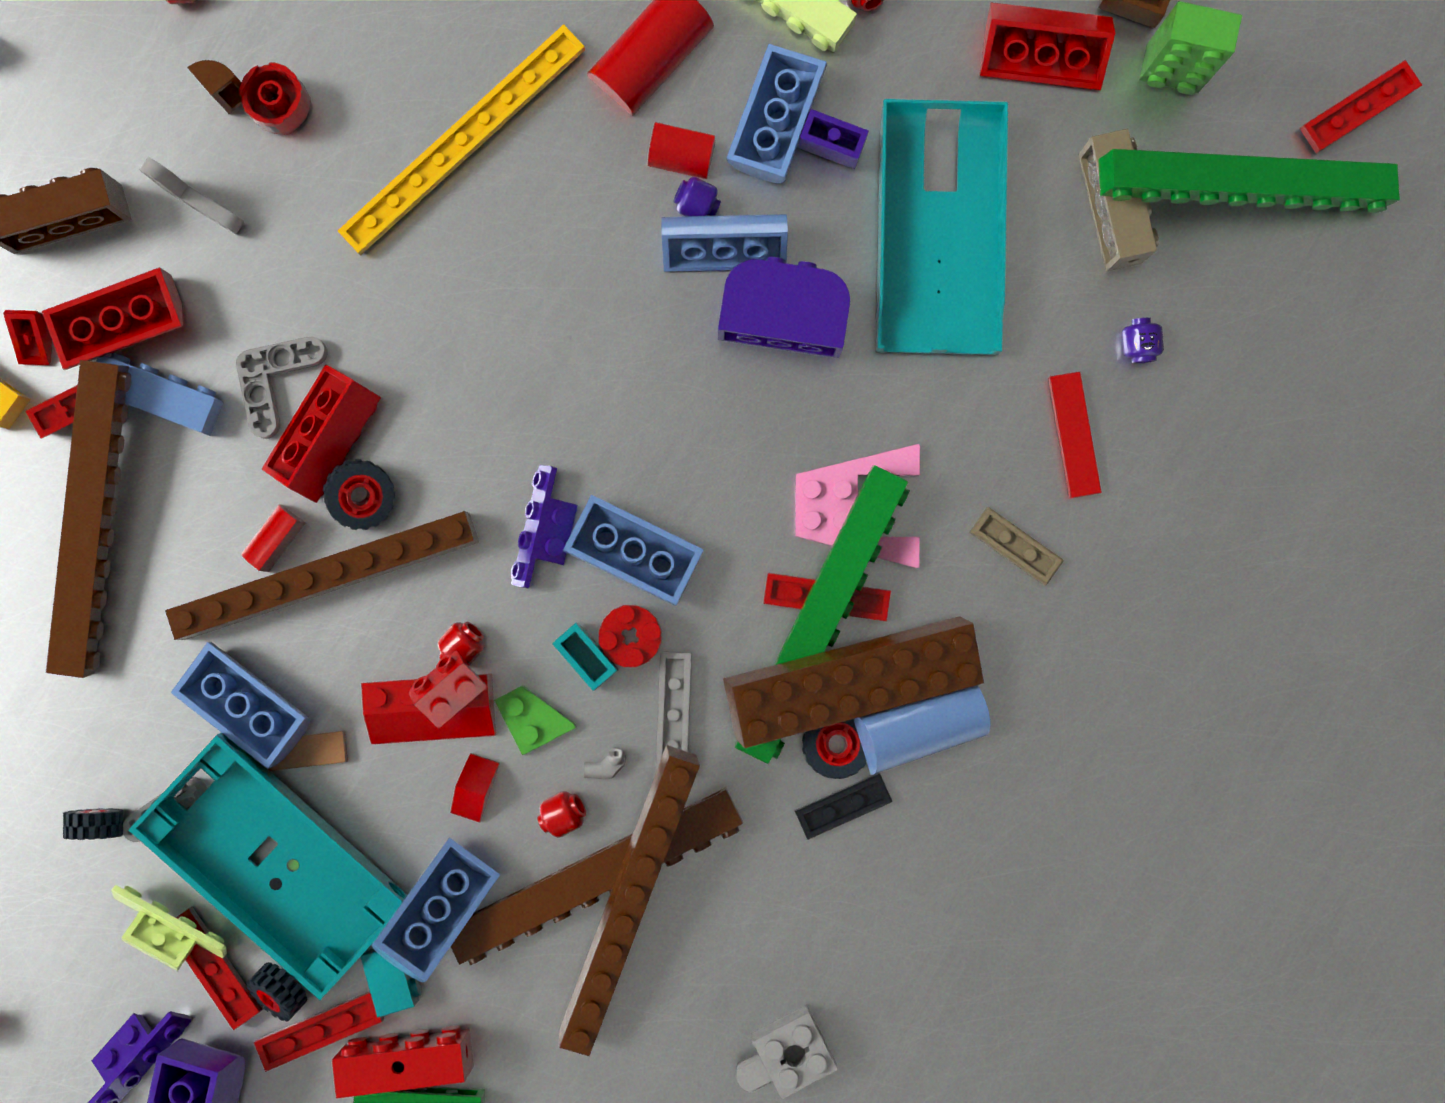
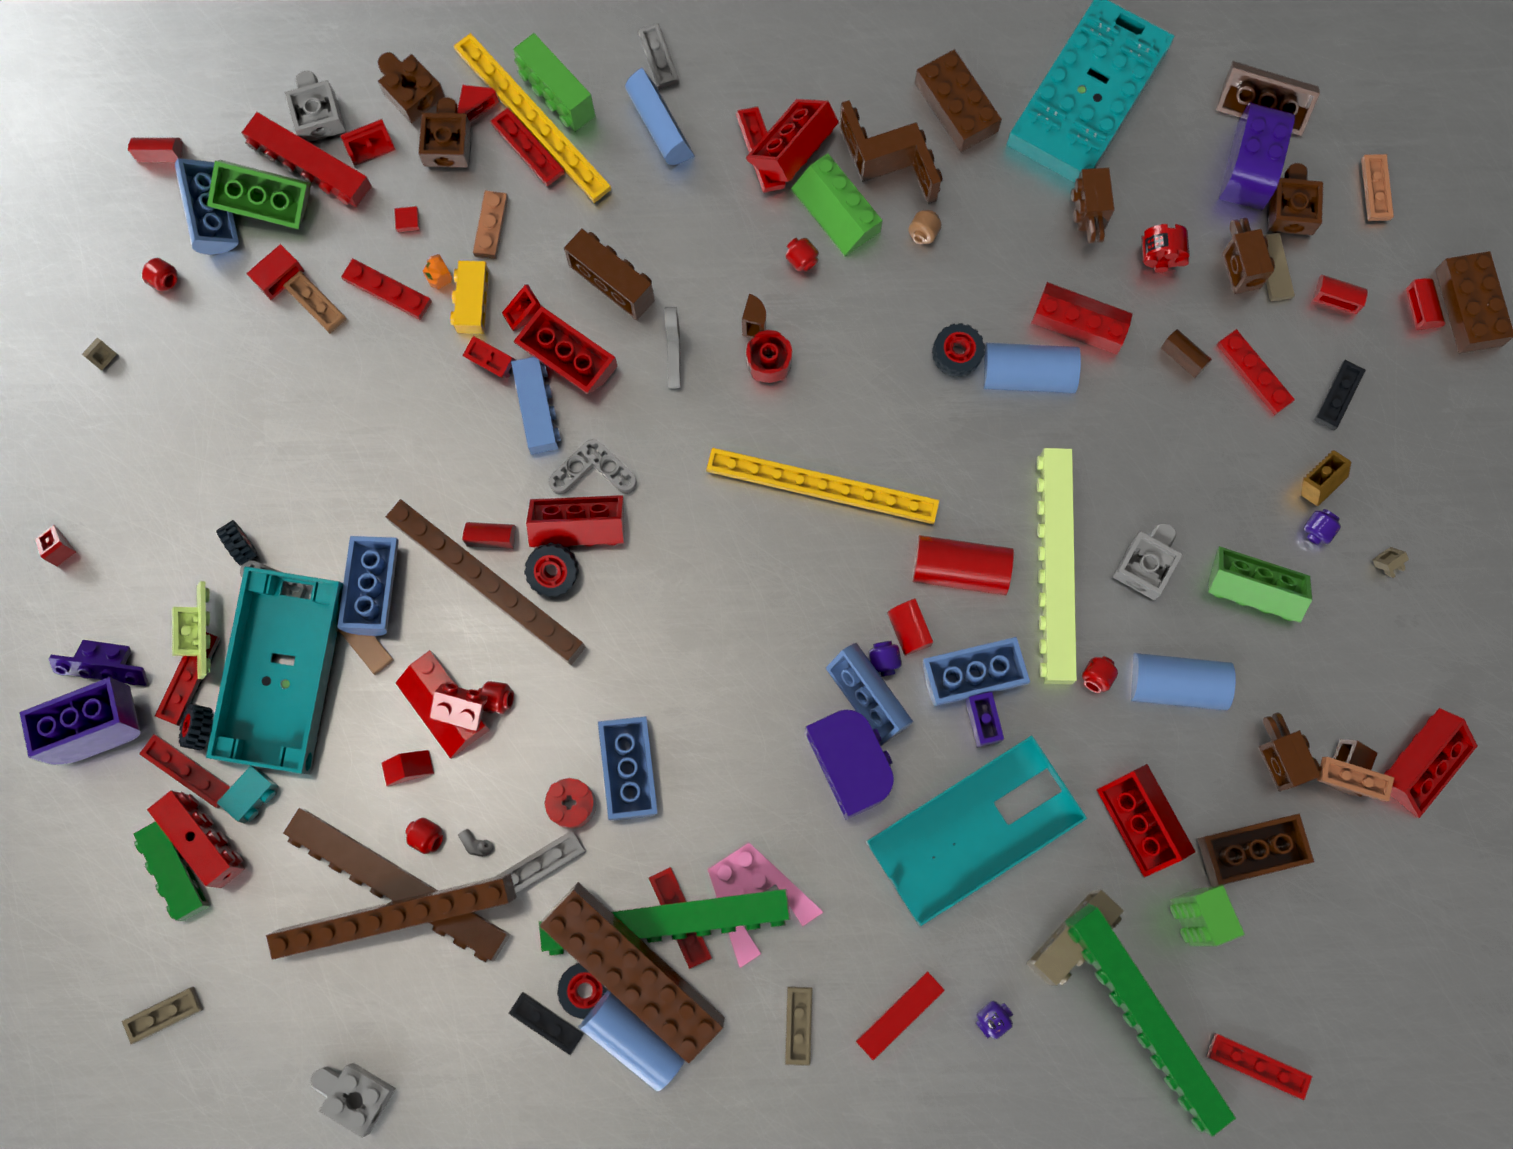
camera: 60 degrees right, 10 degrees down
reddish brown brick [46,360,131,678] -> none
medium blue brick [372,838,500,982] -> none
bright green wing [494,686,576,756] -> none
dark purple bracket [511,465,578,589] -> none
teal brick [552,623,619,691] -> none

